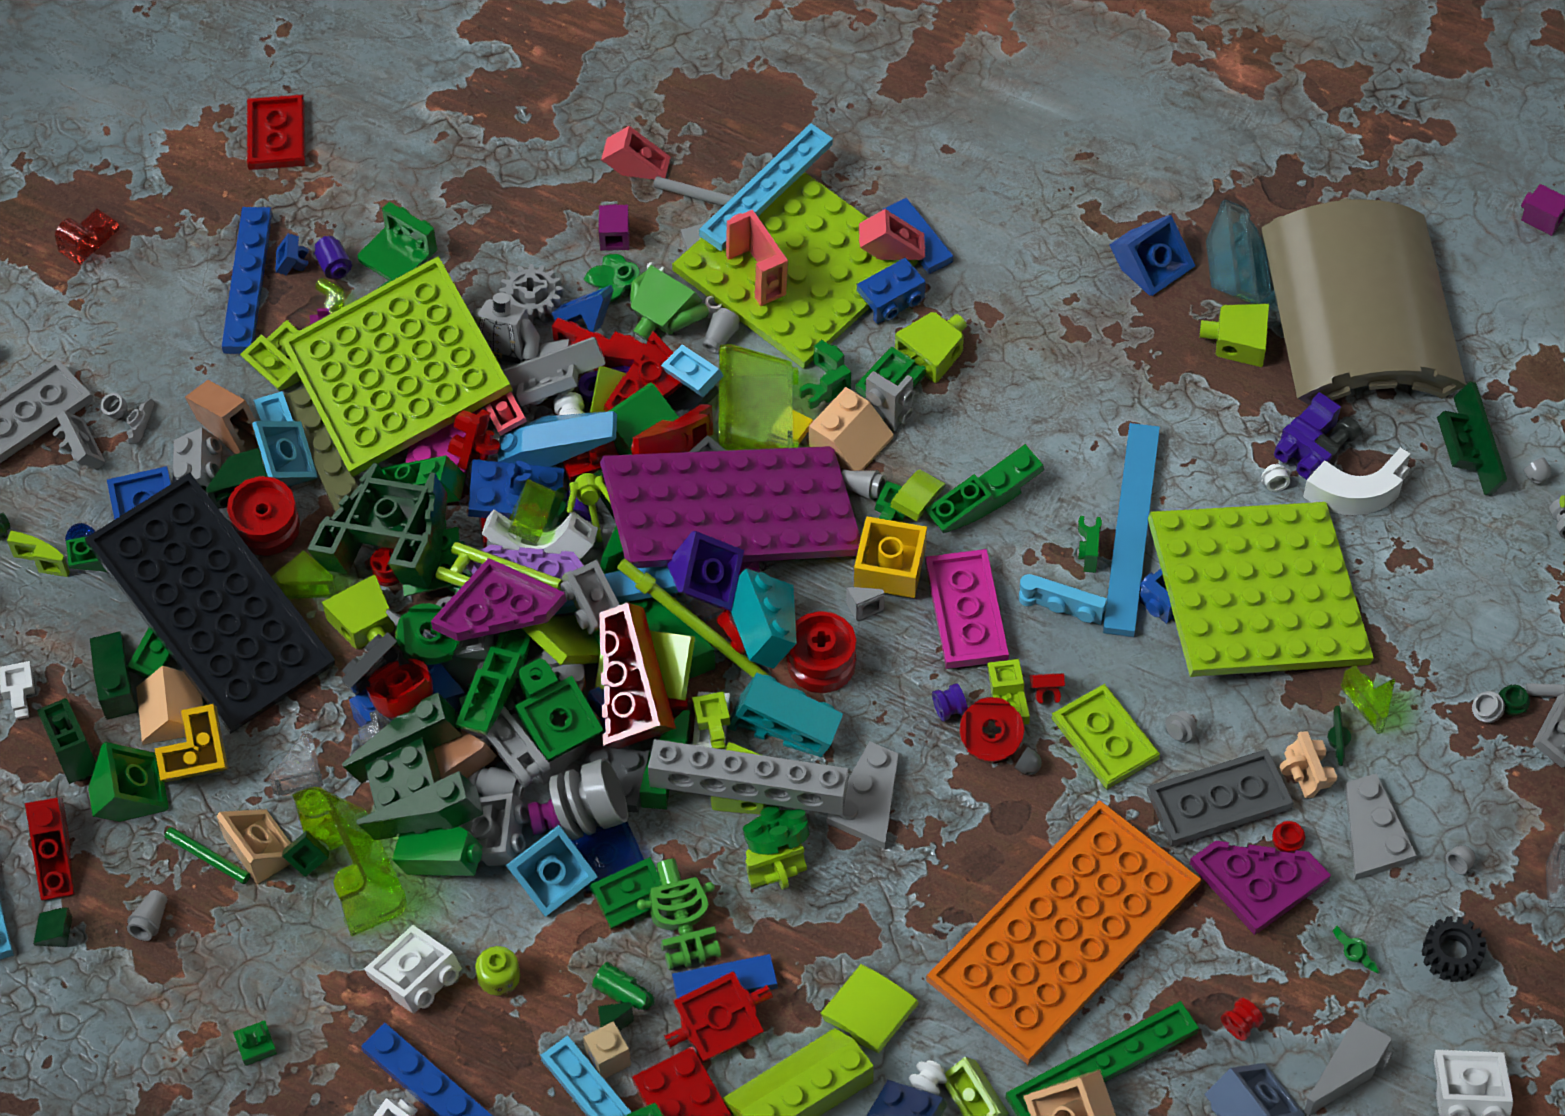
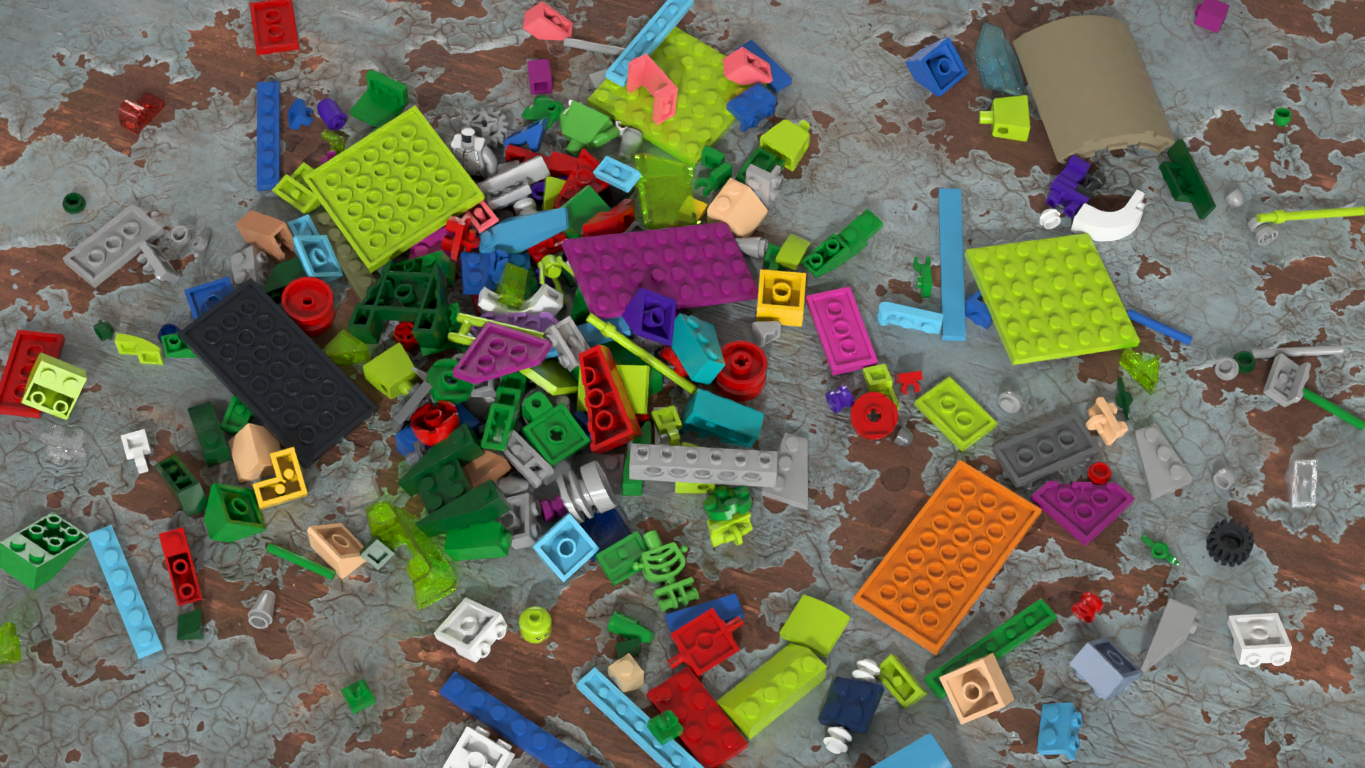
camera: 10 degrees left, 0 degrees up
none -> blue bar [1127,309,1193,345]

